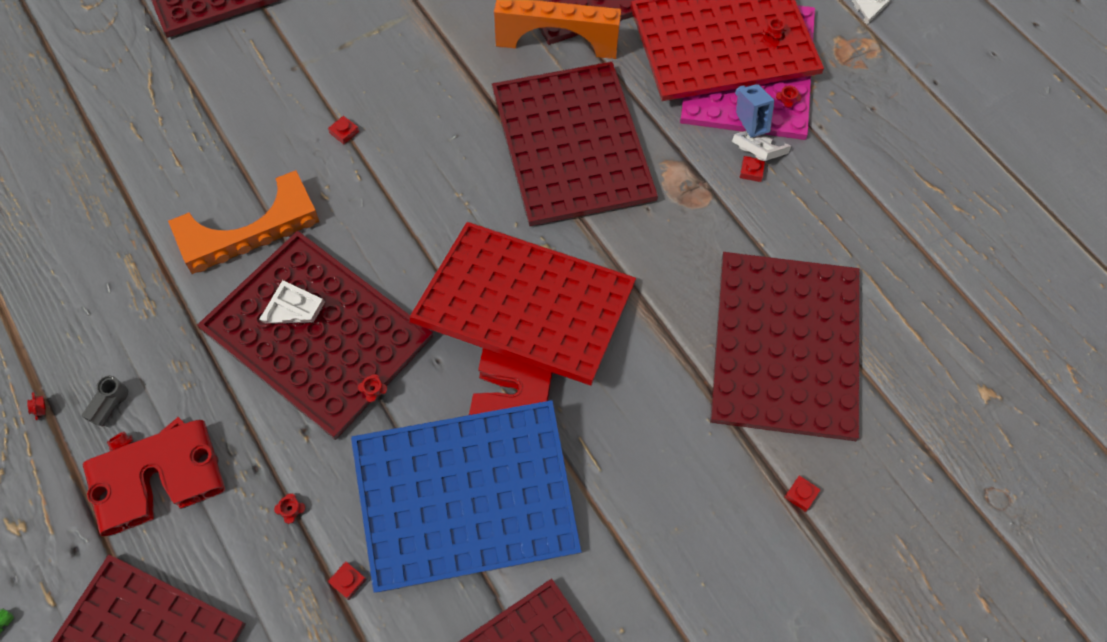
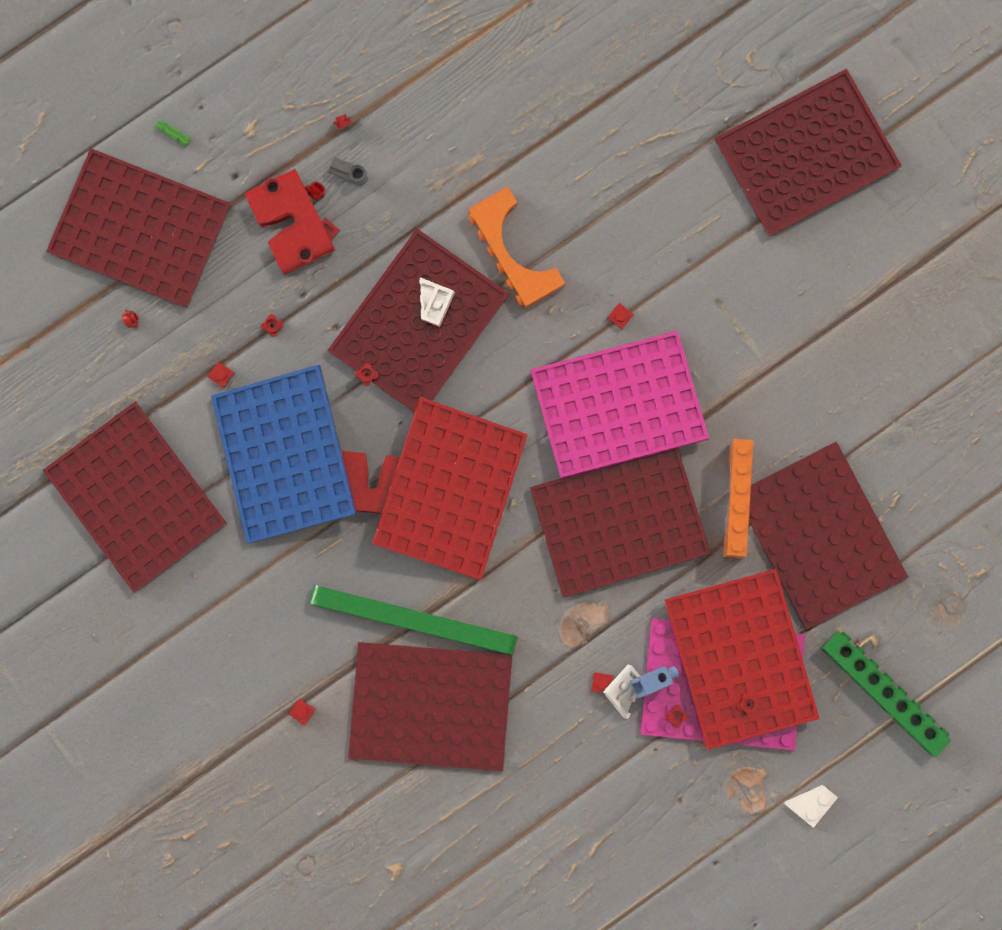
camera: 85 degrees right, 20 degrees up
none -> green beam [309,585,518,655]
none -> dark pink plate [530,331,709,479]

